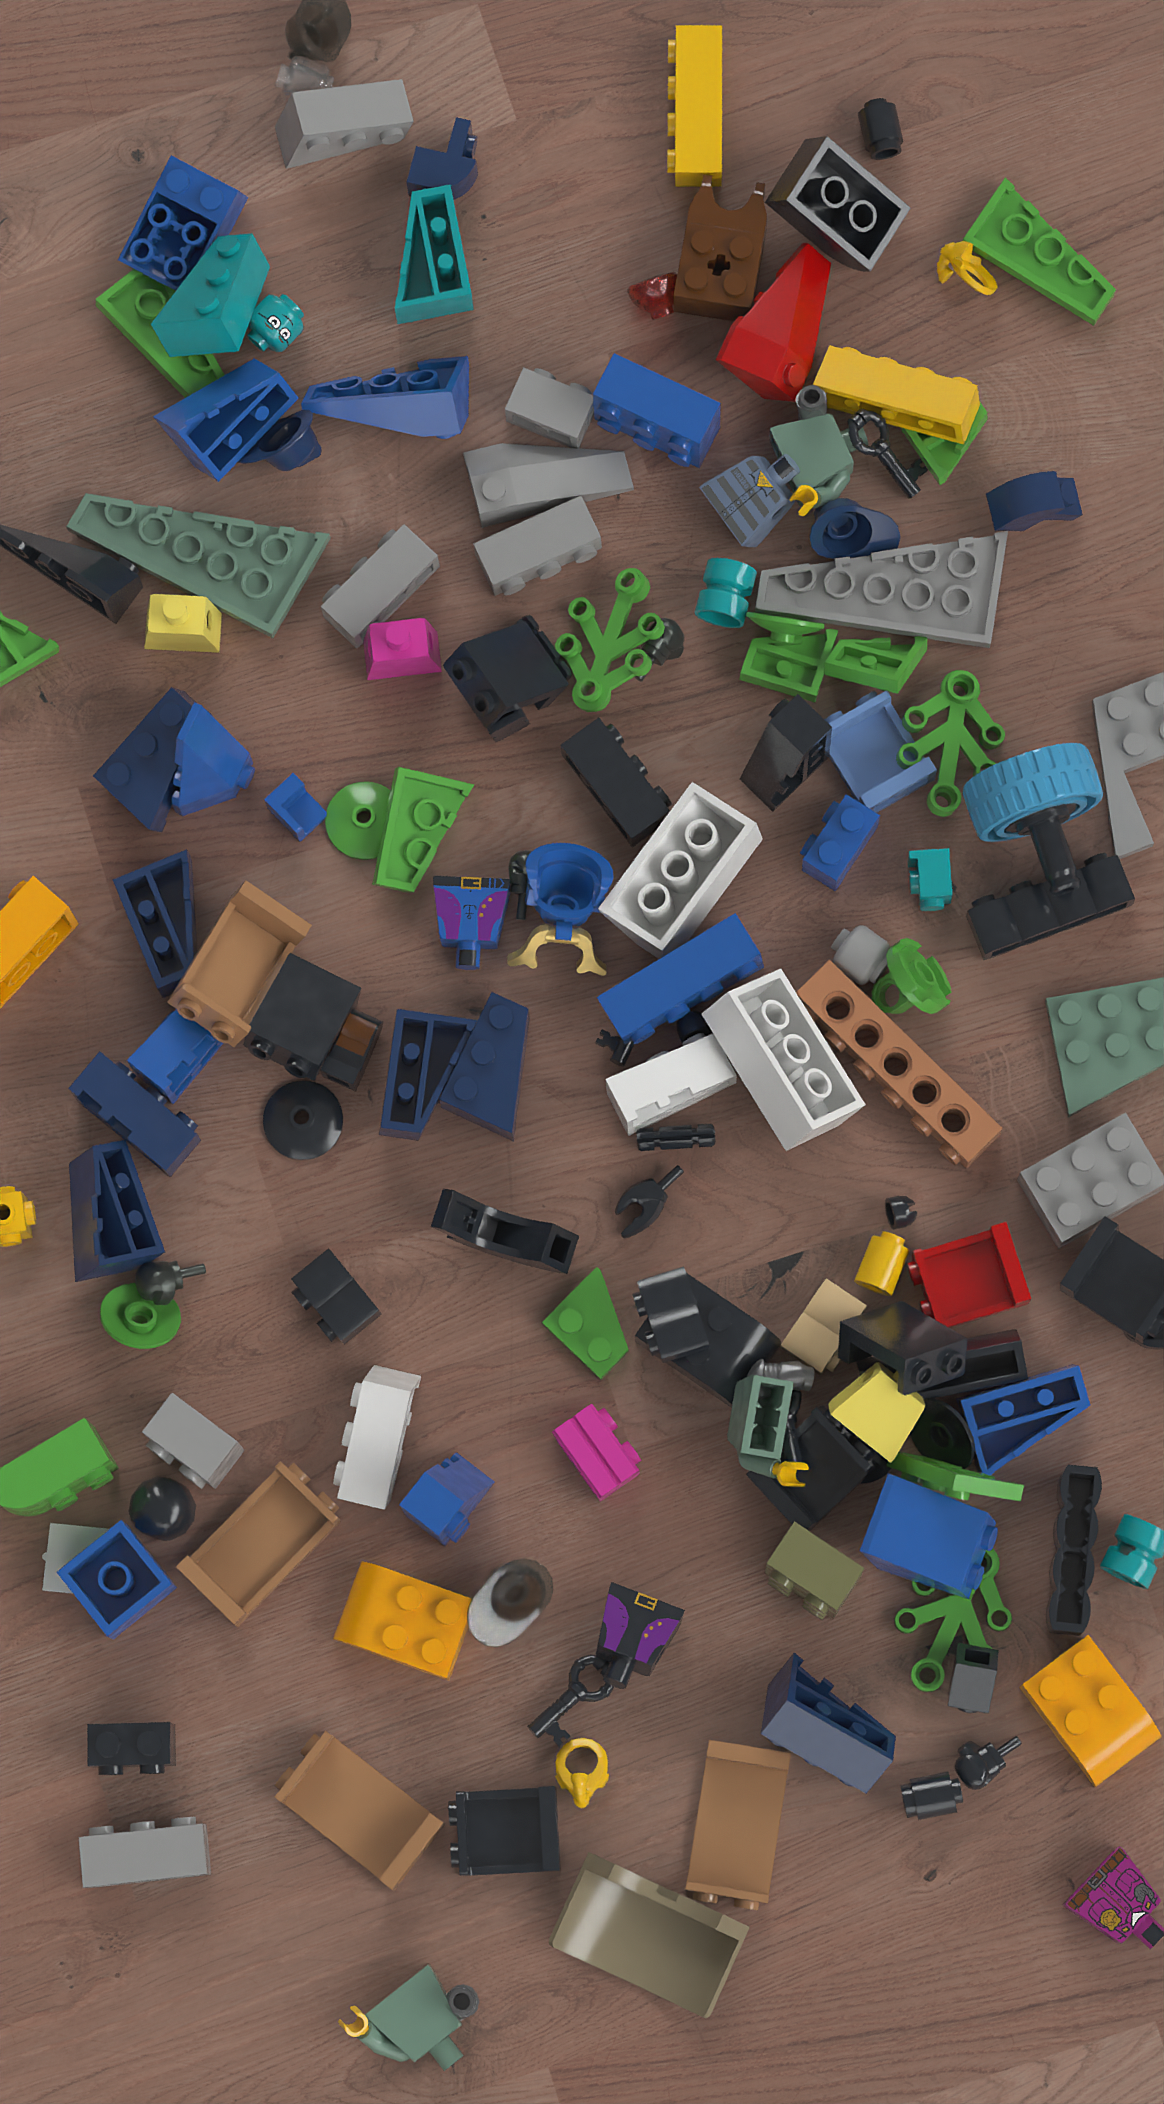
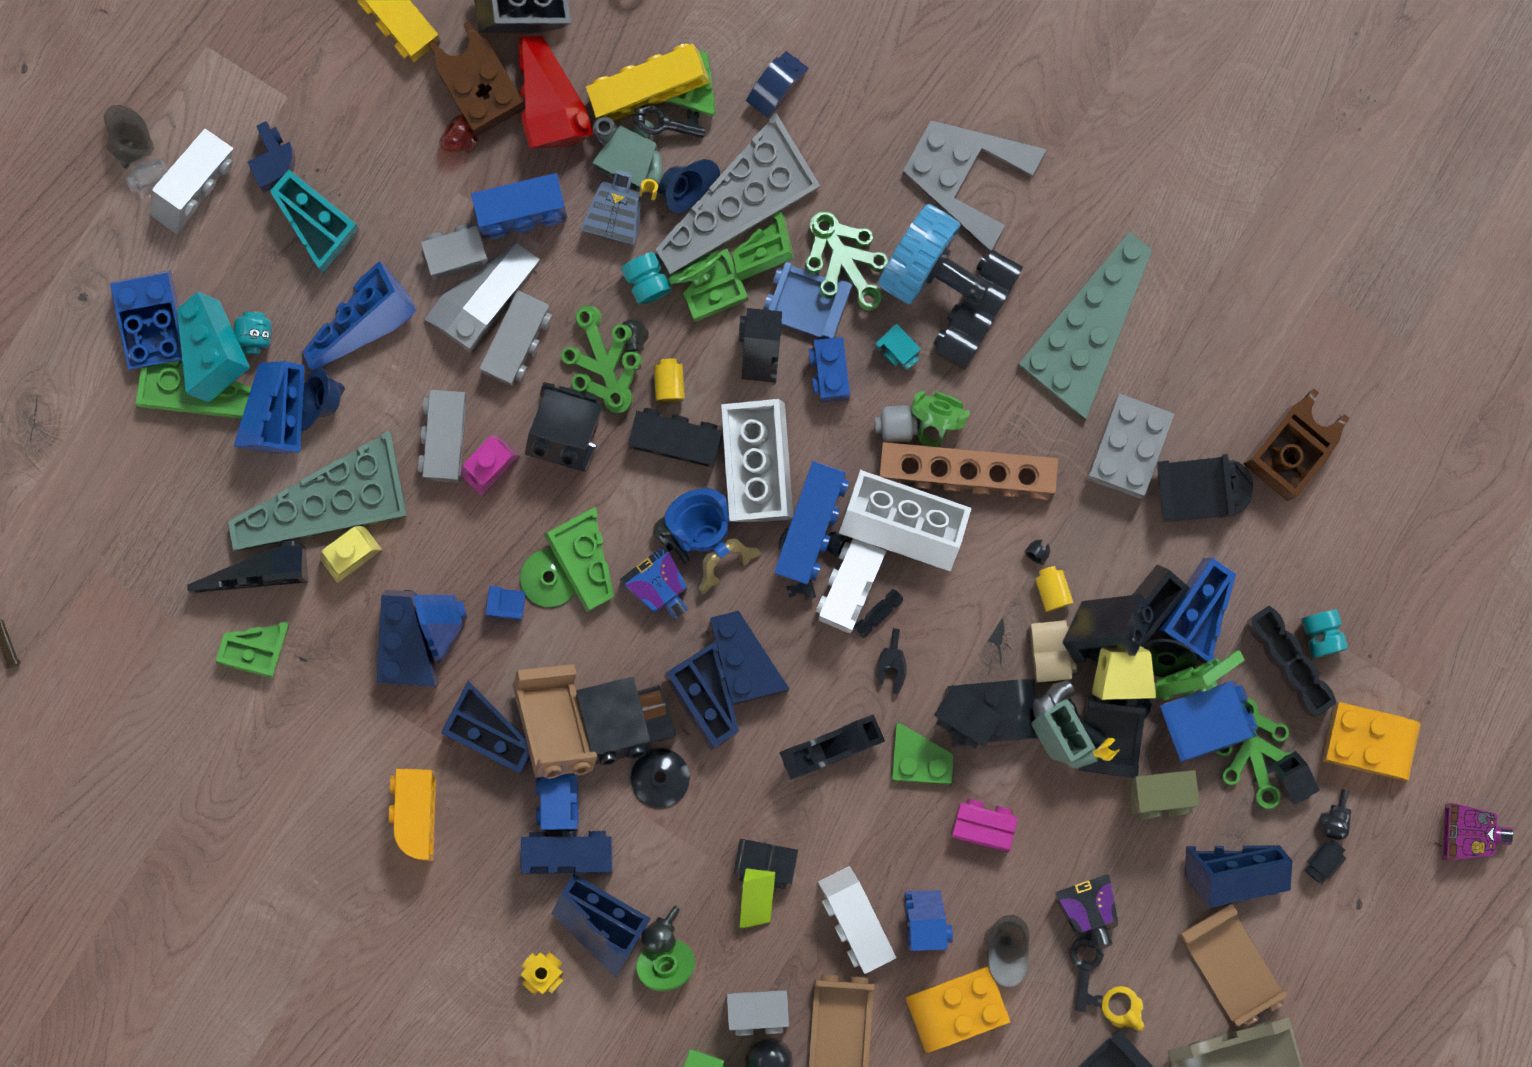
camera: 50 degrees left, 5 degrees up
red panel [907,1222,1031,1328] -> none
none -> yellow brick [654,358,685,403]
none -> lime slope [739,868,775,928]

